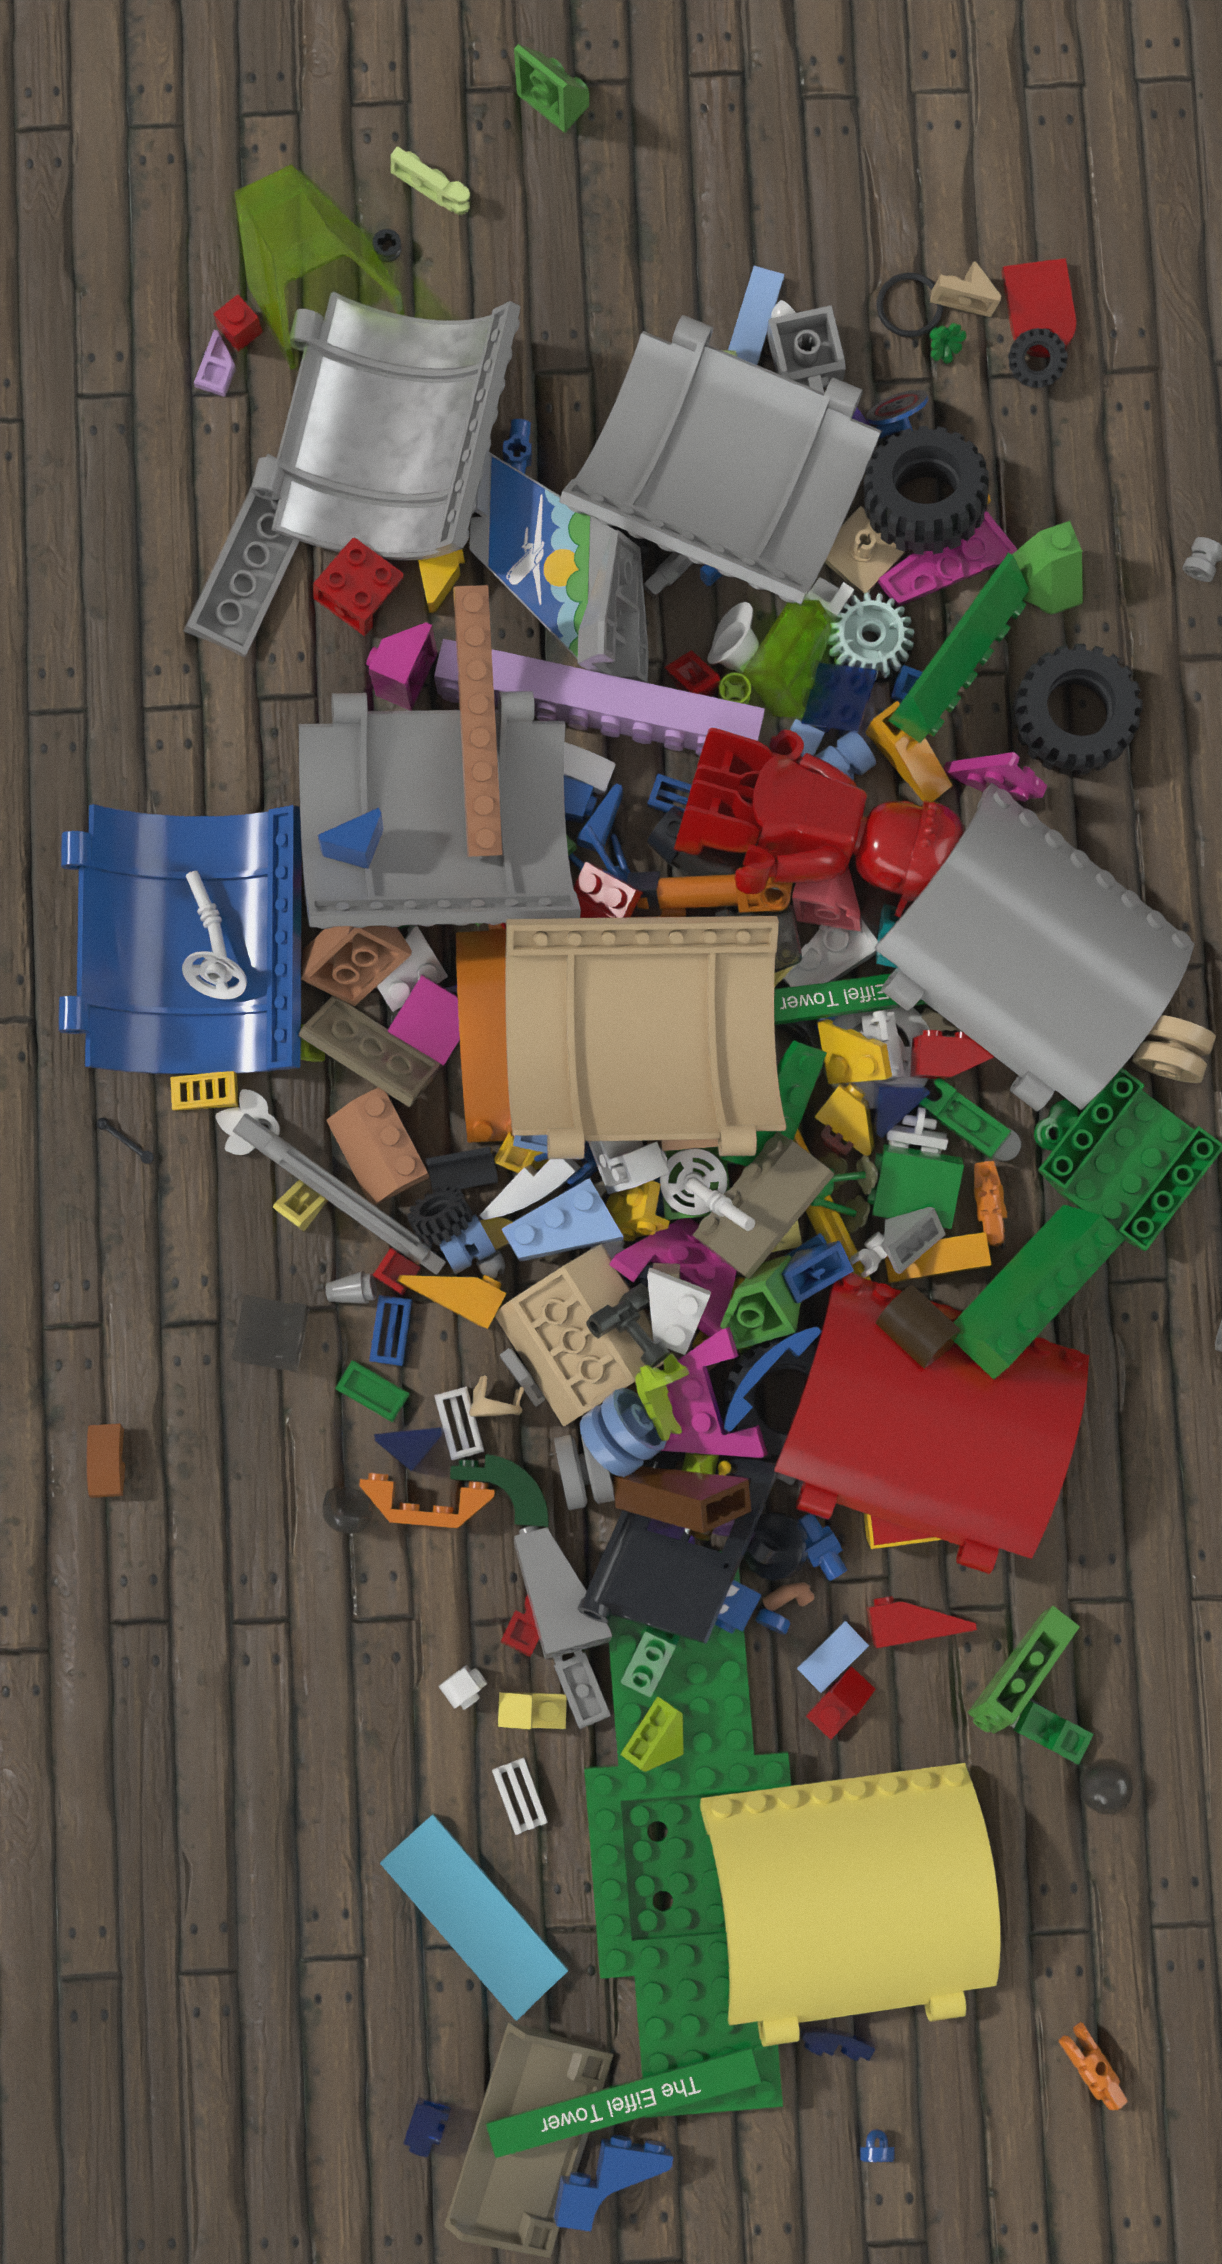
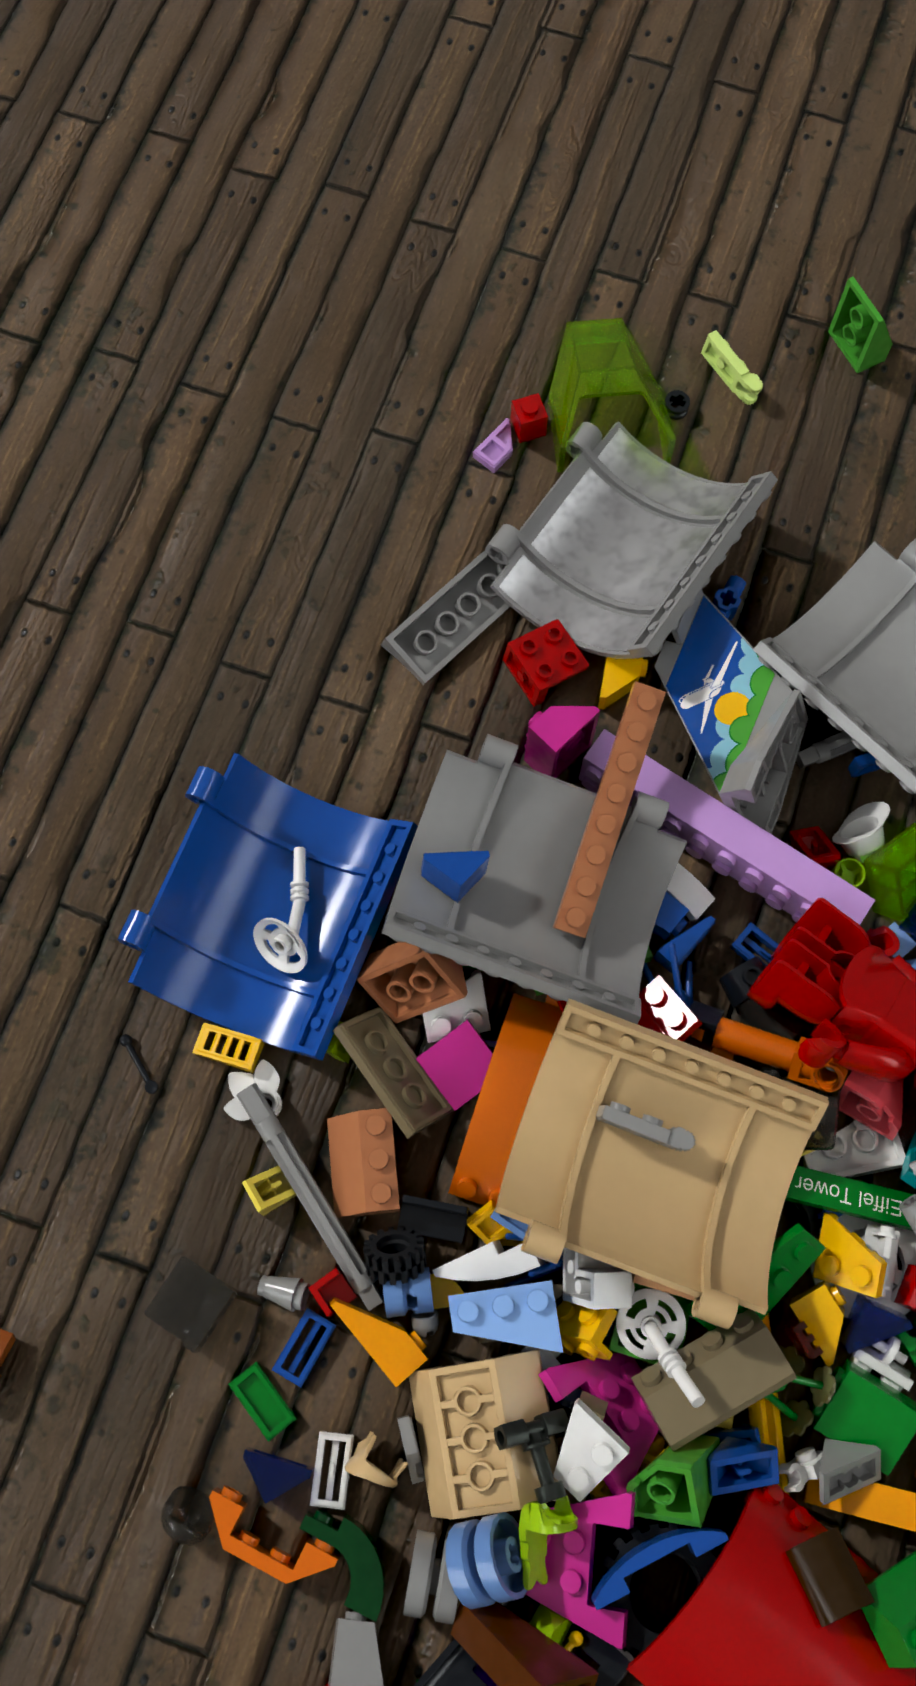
camera: 20 degrees right, 10 degrees down
none -> light grey hinge [596,1101,696,1151]

